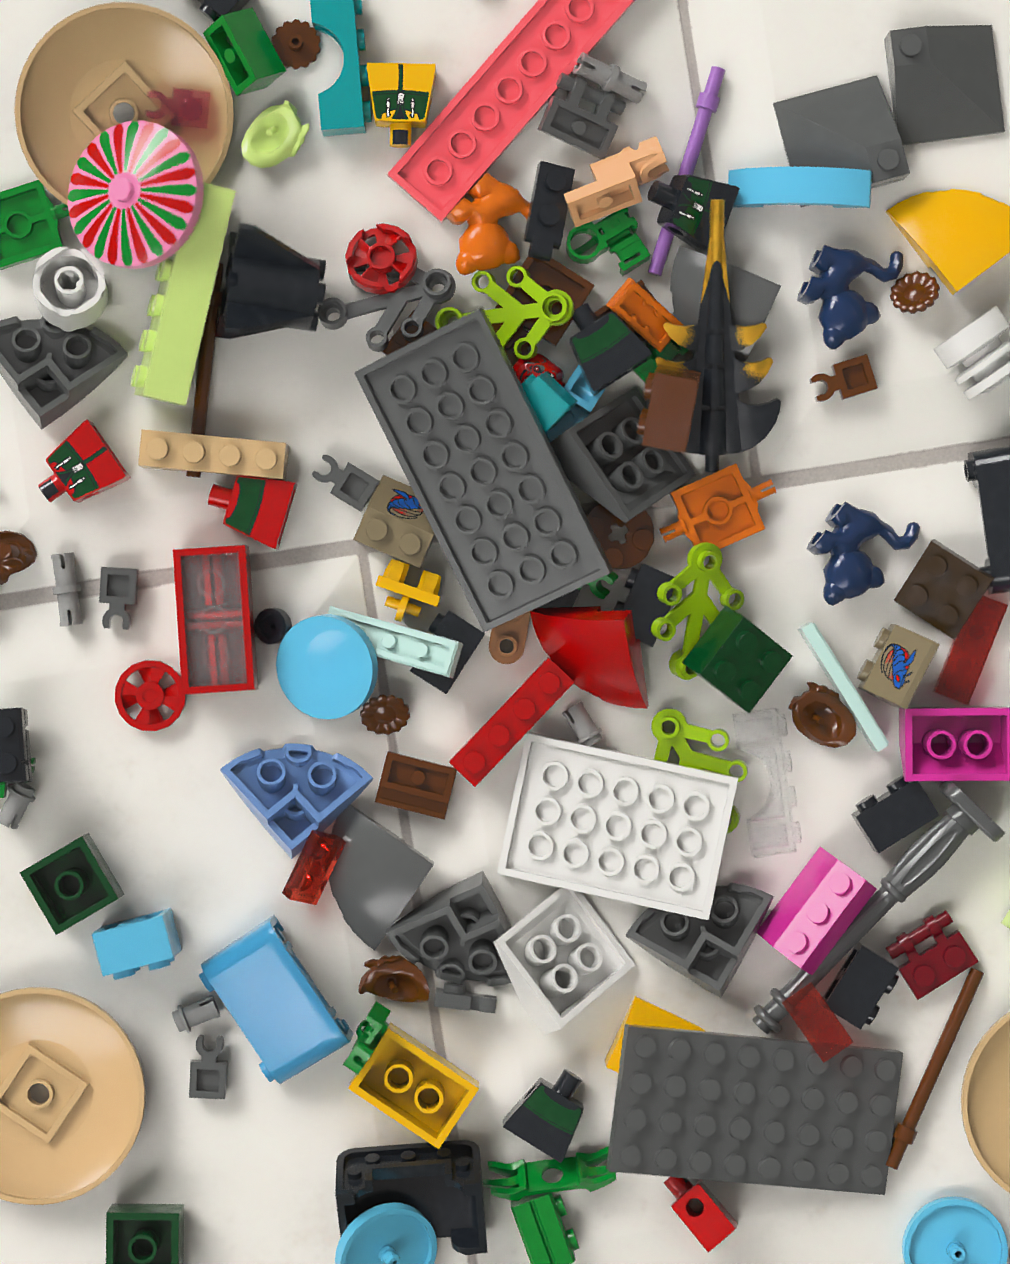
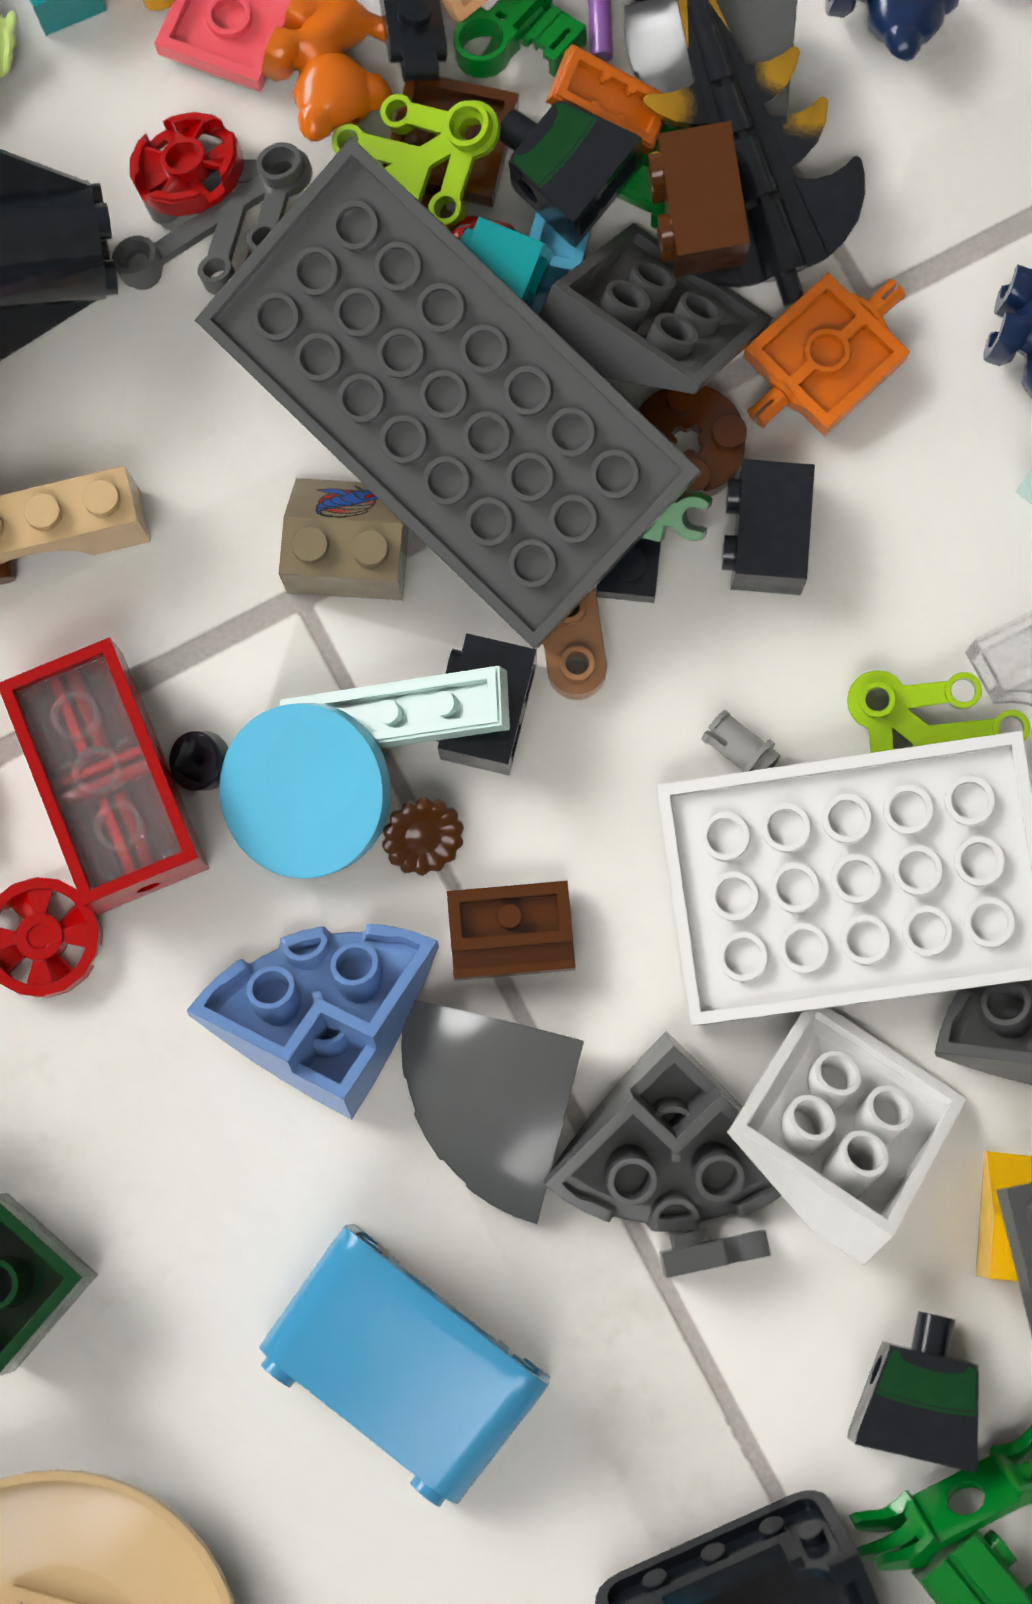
camera: 15 degrees left, 10 degrees down
medium azure brick [92,908,182,980] -> none
light grey pin [172,995,221,1033] -> none
dark grey plate [189,1035,228,1099] -> none
red torso [208,475,298,550] -> none
clear red plate [282,830,346,905] -> none
dark grey plate [312,455,380,512] -> none
green piece [343,1001,391,1075] -> none
yellow brick [348,1022,479,1149] -> none
reddish brown hat [358,955,430,1003] -> none
yellow hips [376,559,441,622] -> none
red arch [449,657,575,787] -> none
red brick [530,606,649,709] -> none
lime plant [651,542,744,680] -> none
dark green brick [682,605,793,713] -> none
reddish brown plate [809,354,878,402] -> none

